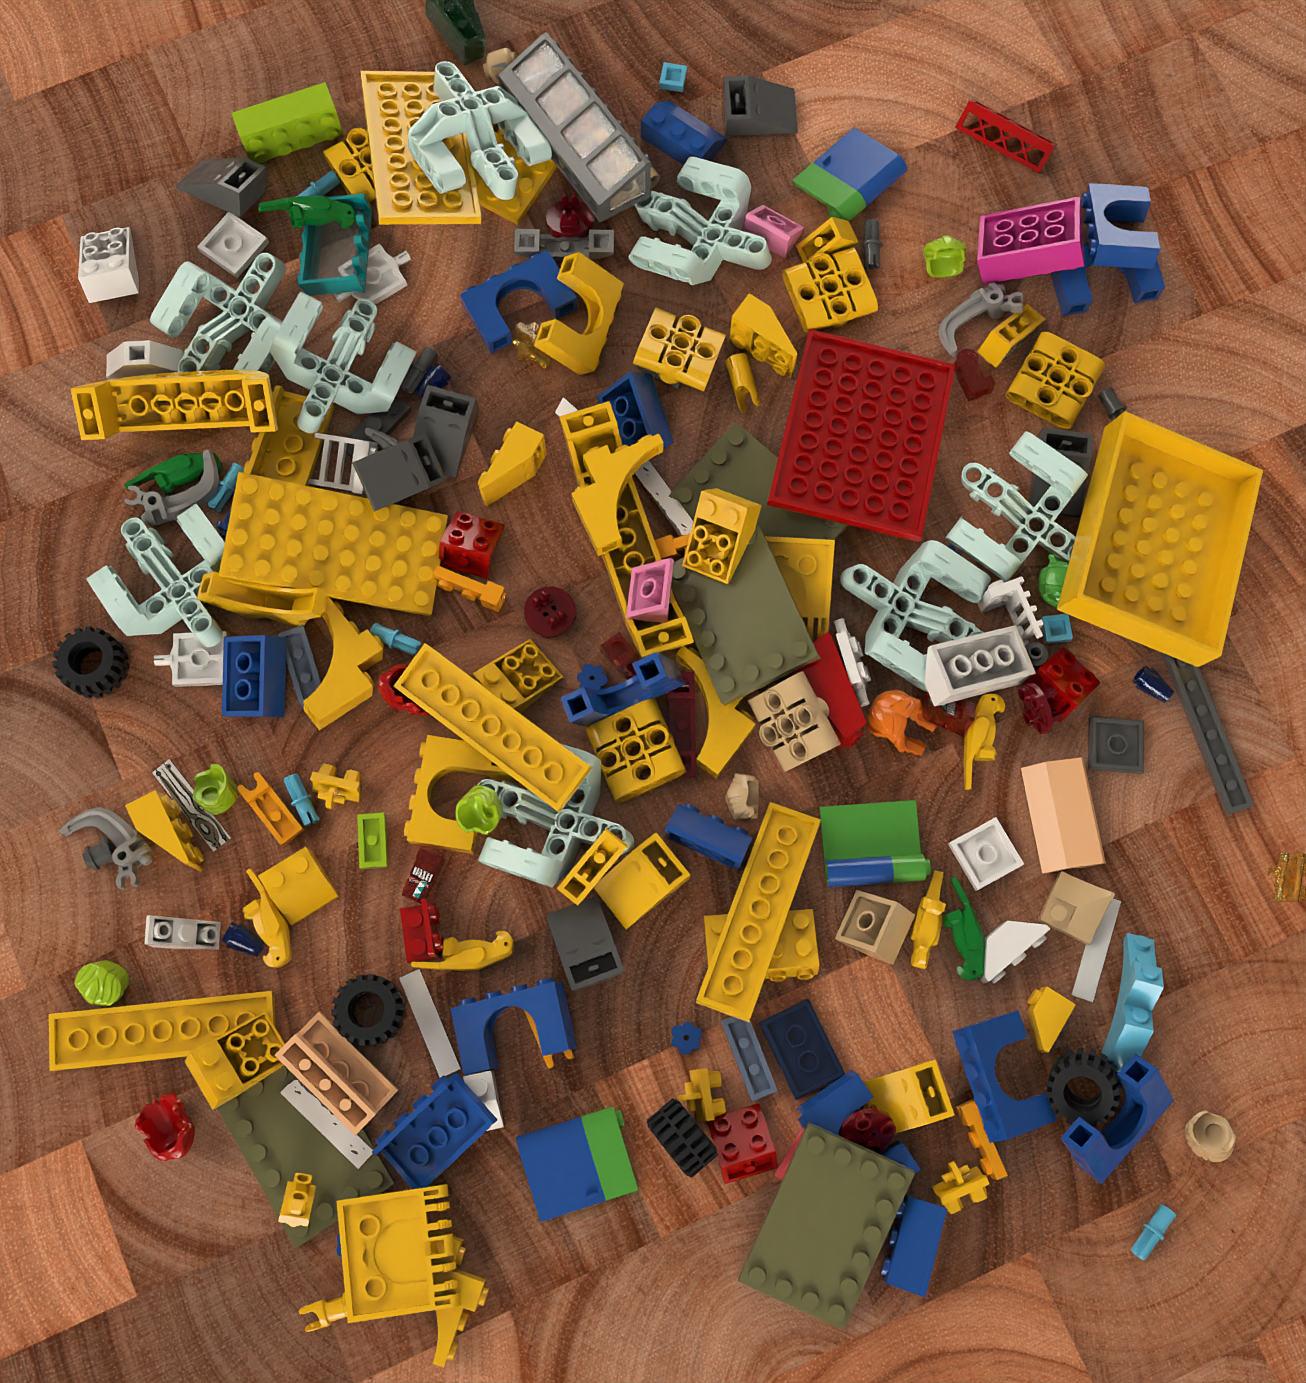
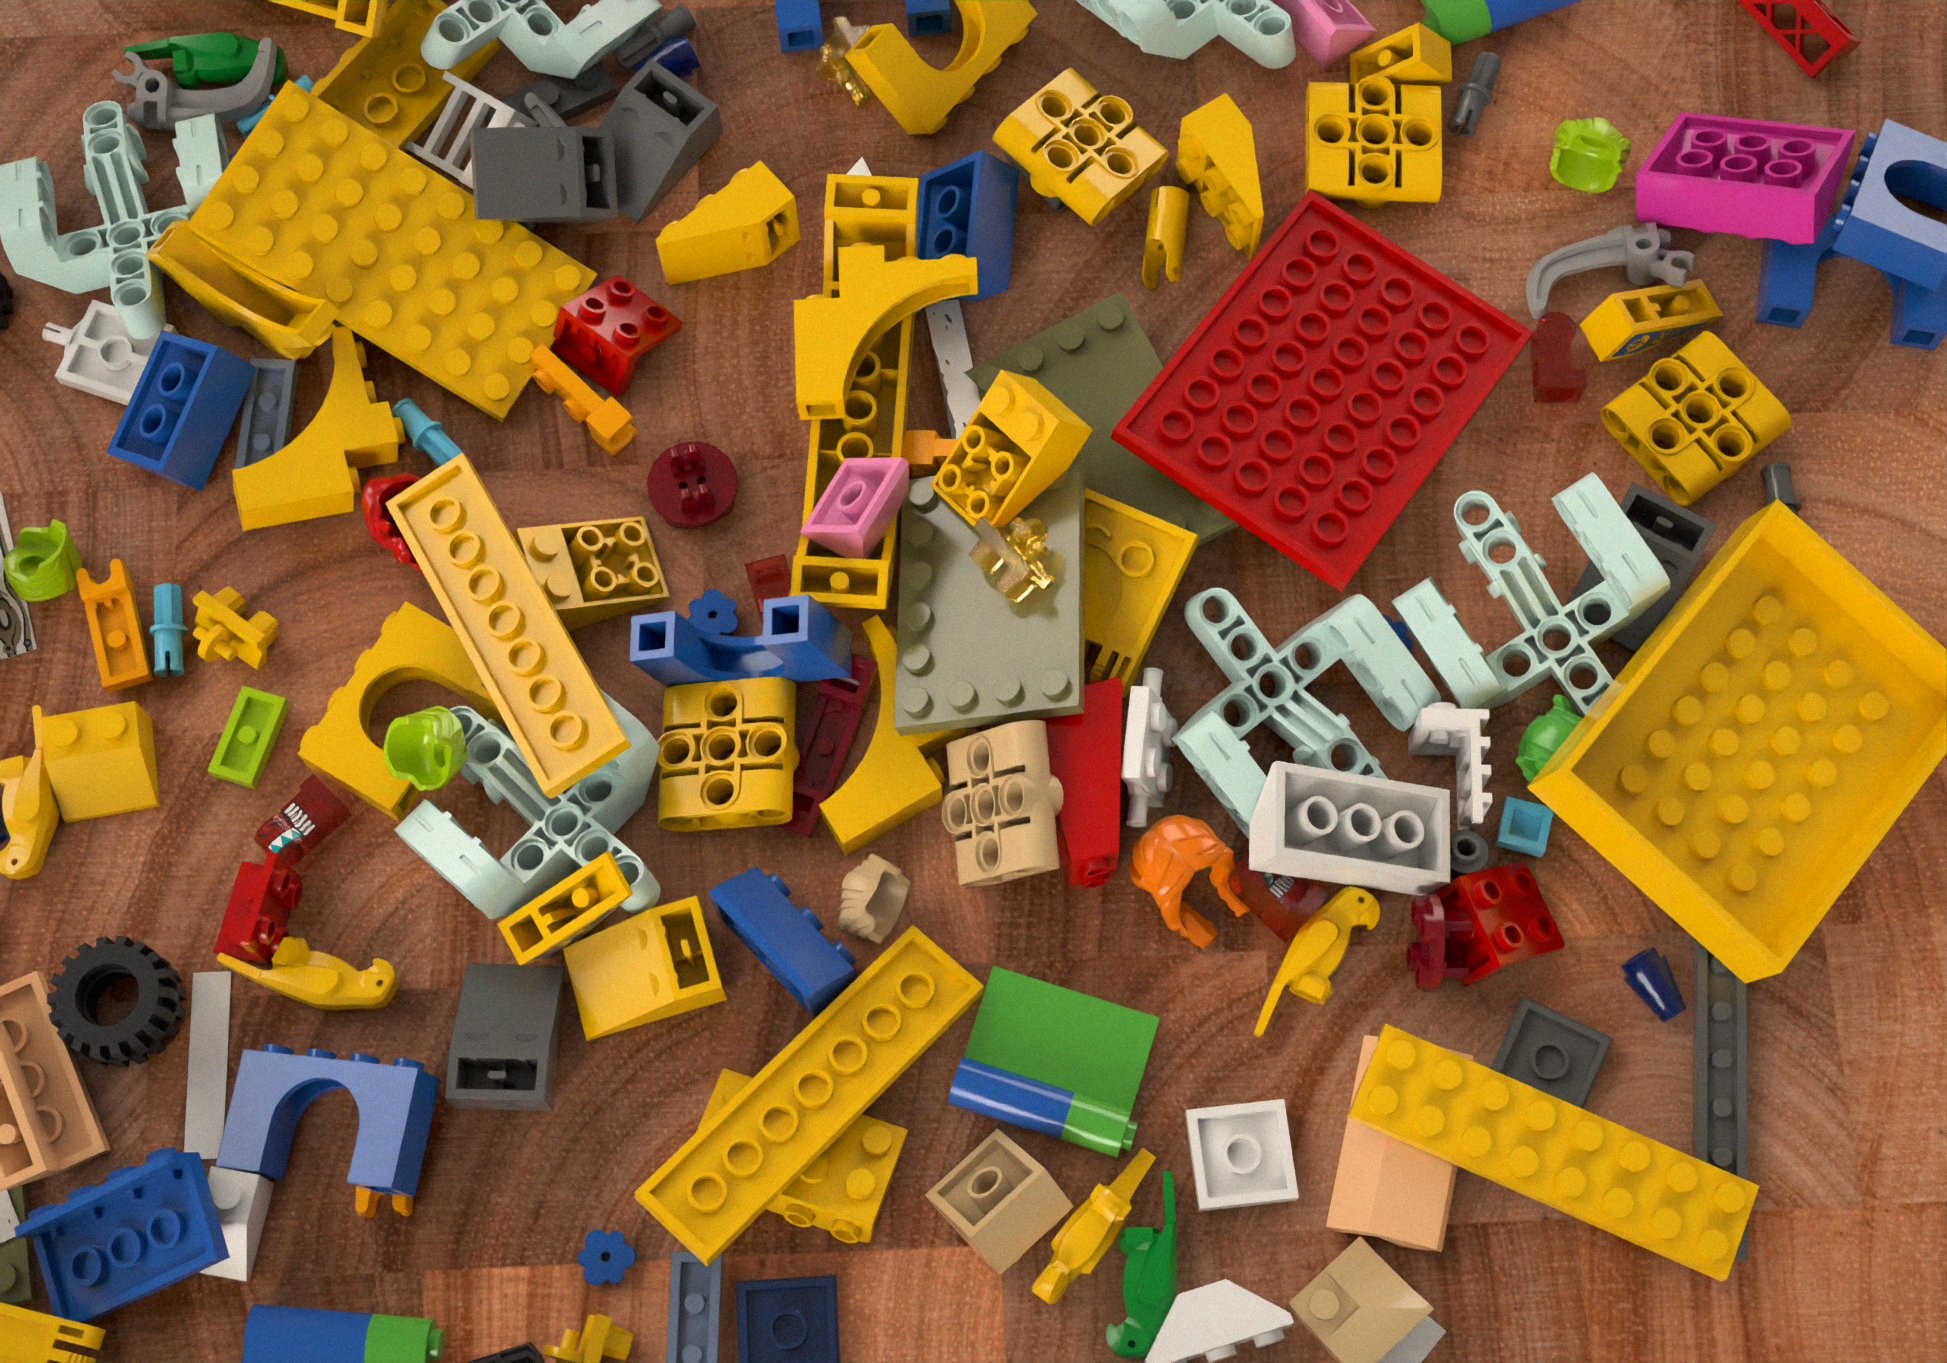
camera: 25 degrees right, 5 degrees down
none -> clear yellow hips [969,516,1056,603]
none -> yellow plate [1347,1024,1759,1282]

